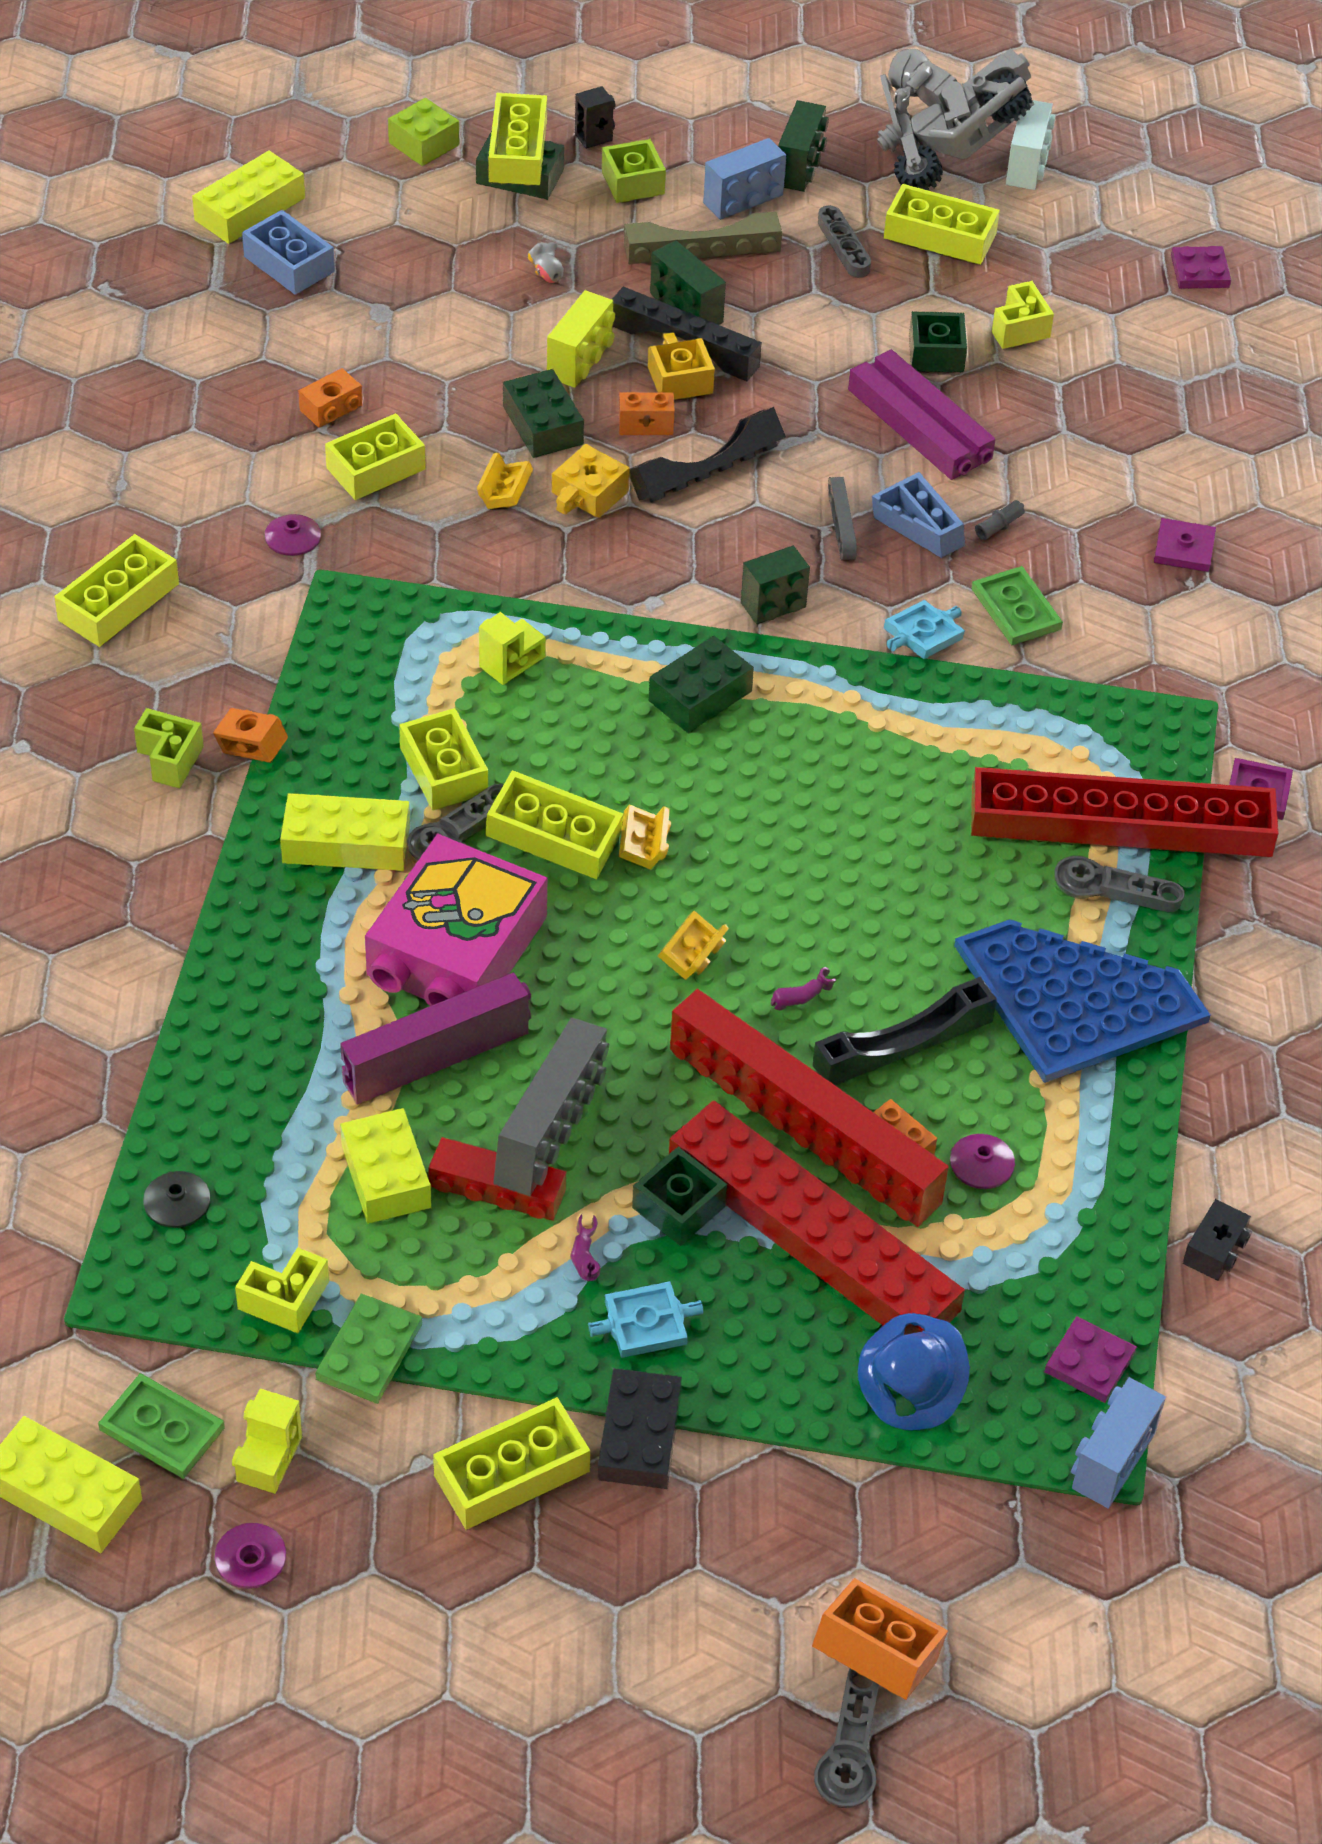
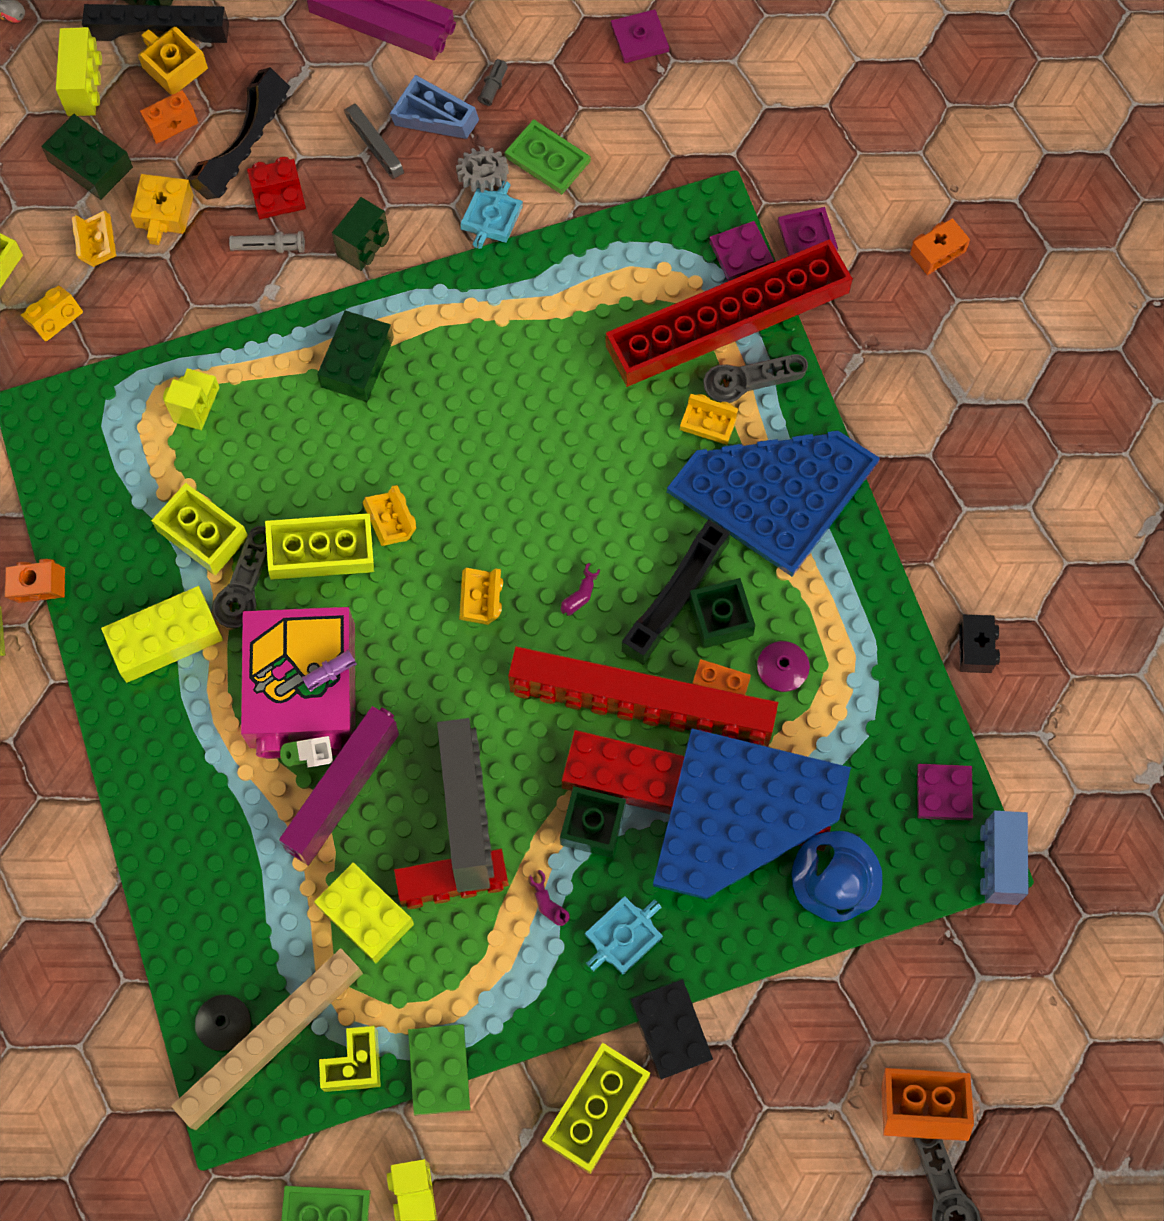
camera: 25 degrees left, 20 degrees up
none -> yellow bracket [21,285,83,342]
none -> tan brick [171,948,363,1130]
none -> light grey pin [229,231,305,253]
none -> red plate [247,157,306,220]
none -> white leg [280,736,333,767]
none -> medium lavender pin [302,650,357,692]
none -> light grey gear [456,147,509,193]
none -> blue plate [653,728,851,900]
none -> yellow bracket [680,394,738,445]
none -> dark green brick [689,578,755,649]
none -> magenta plate [709,221,774,281]

